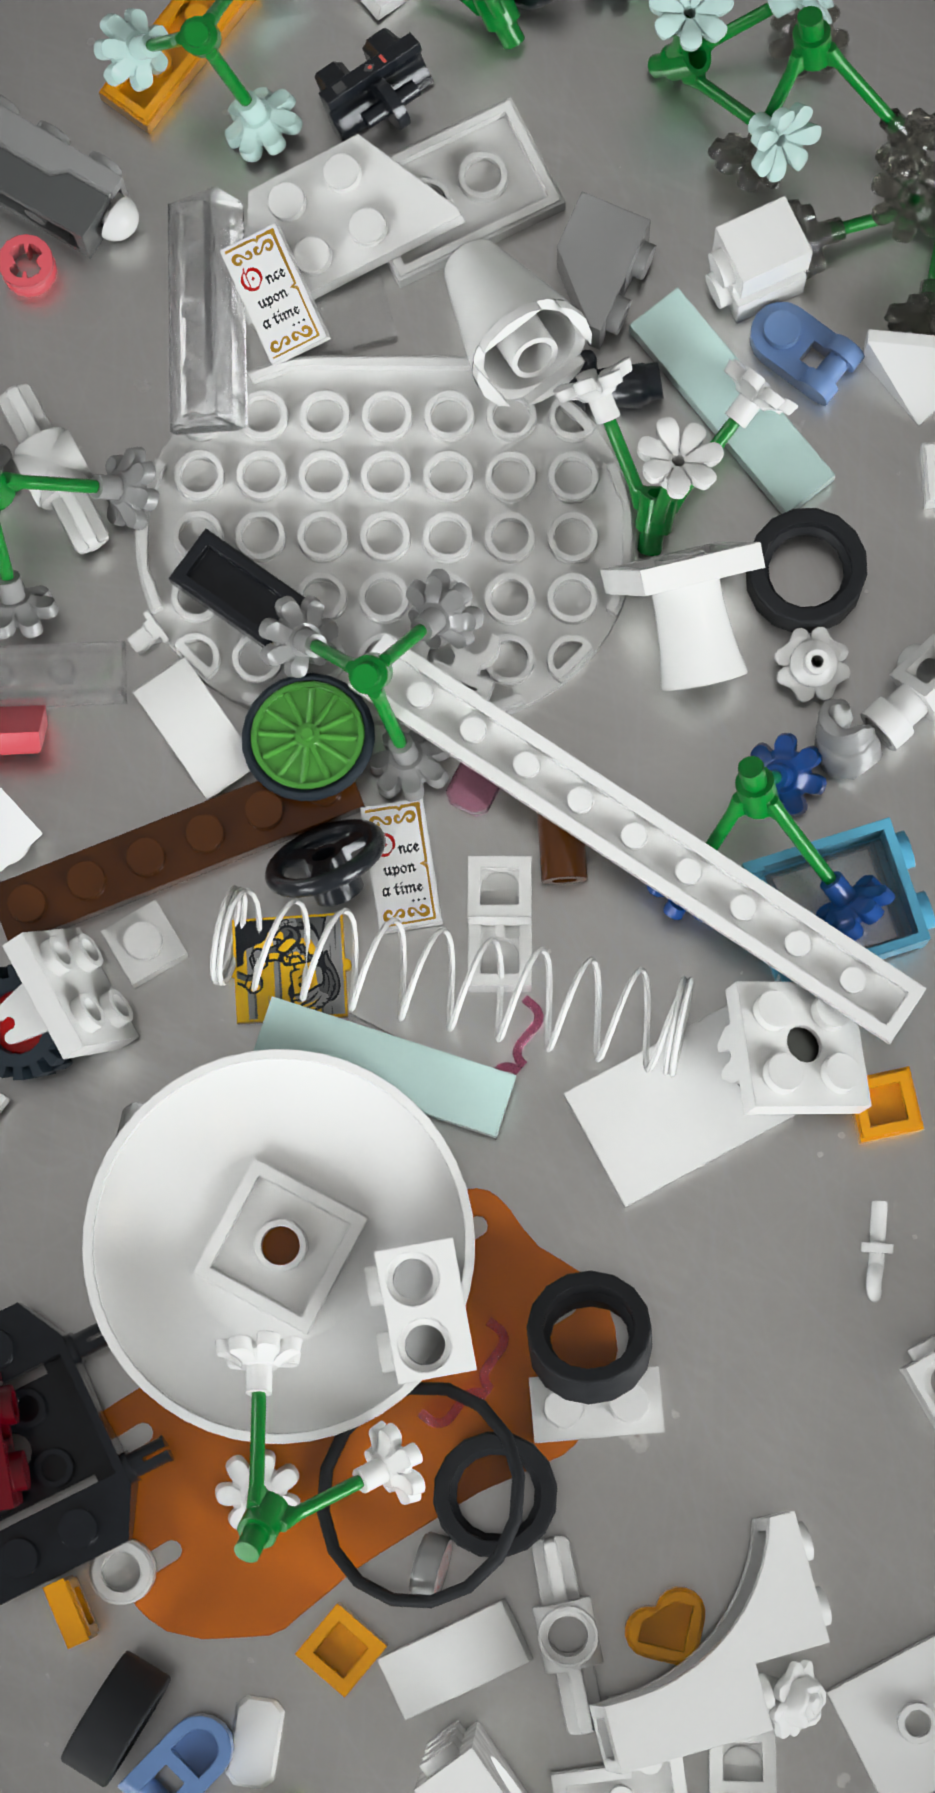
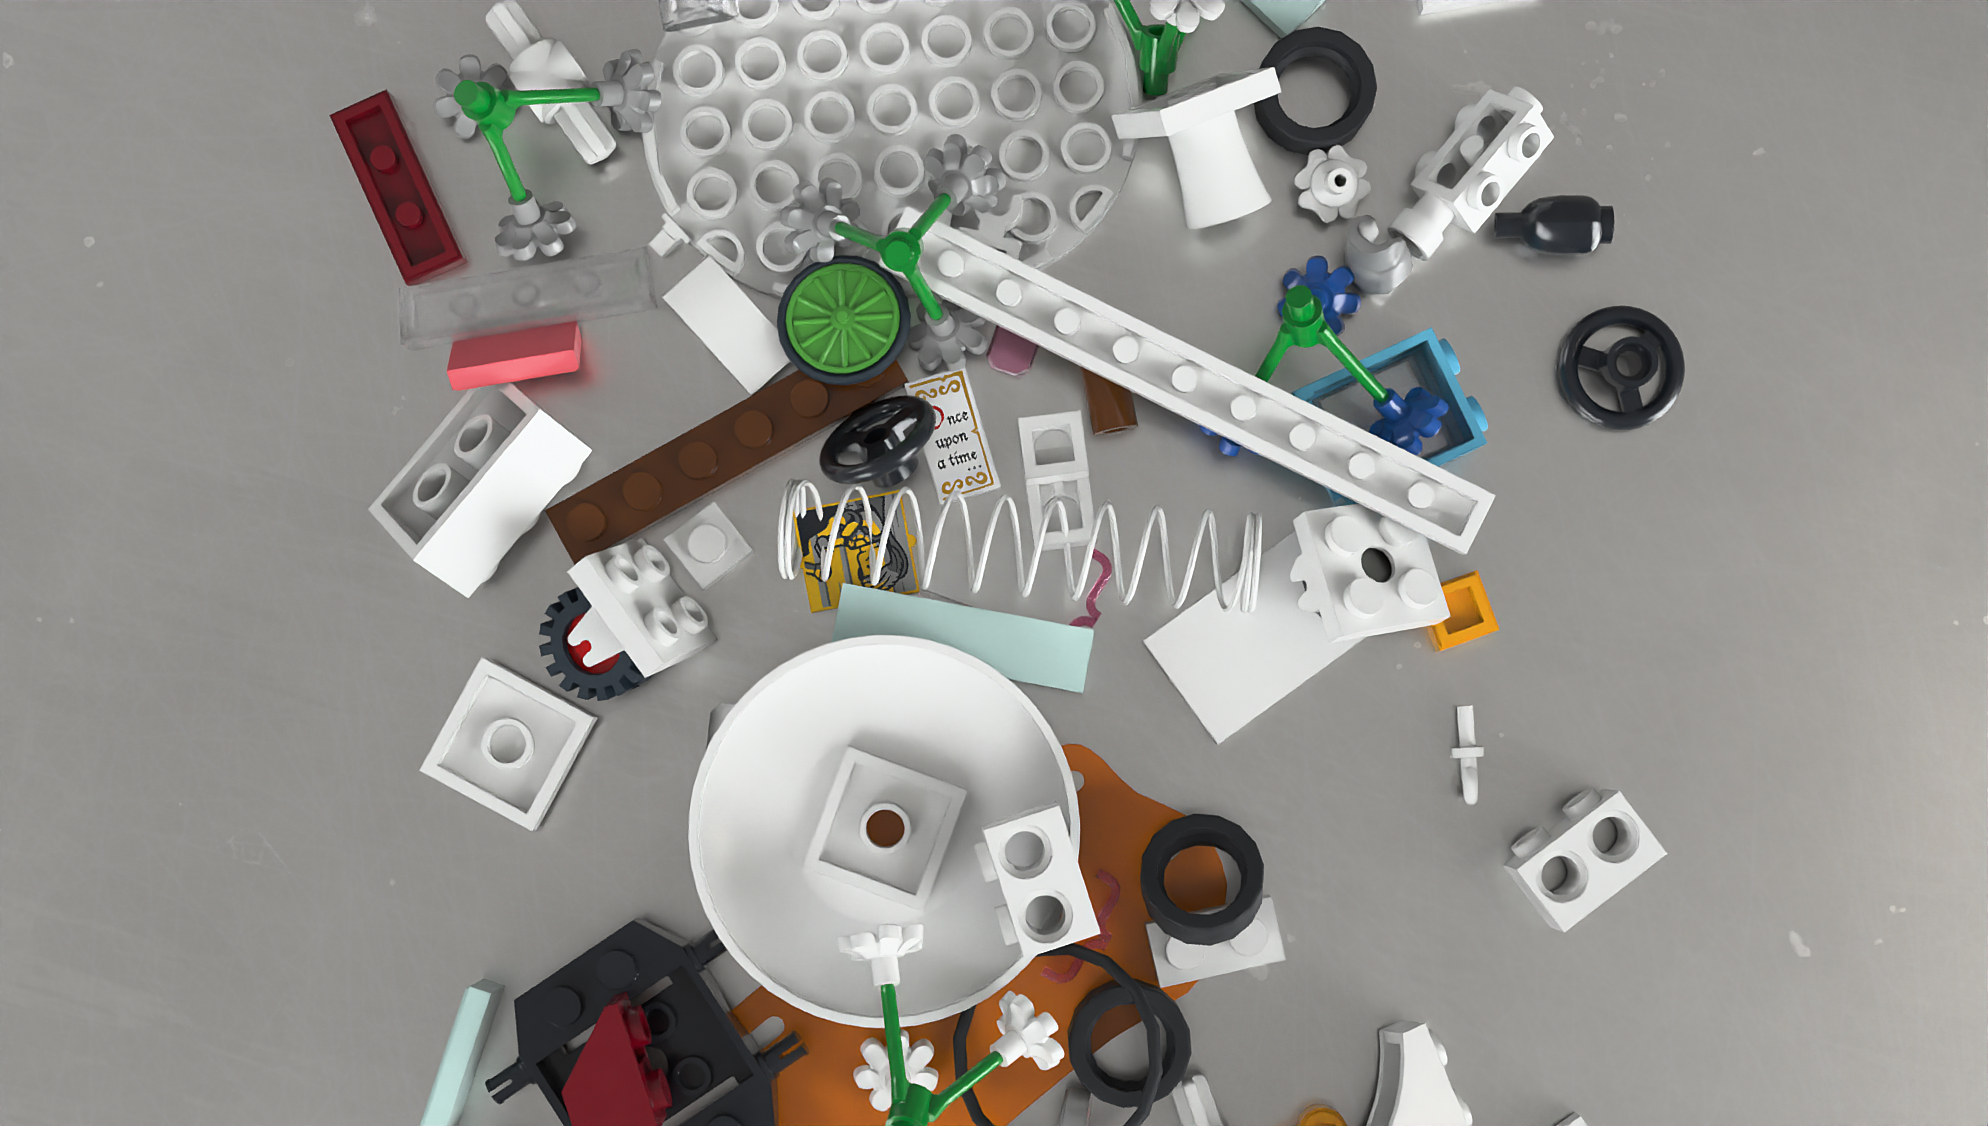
camera: 15 degrees left, 5 degrees up
black tile [169,528,305,648] -> none

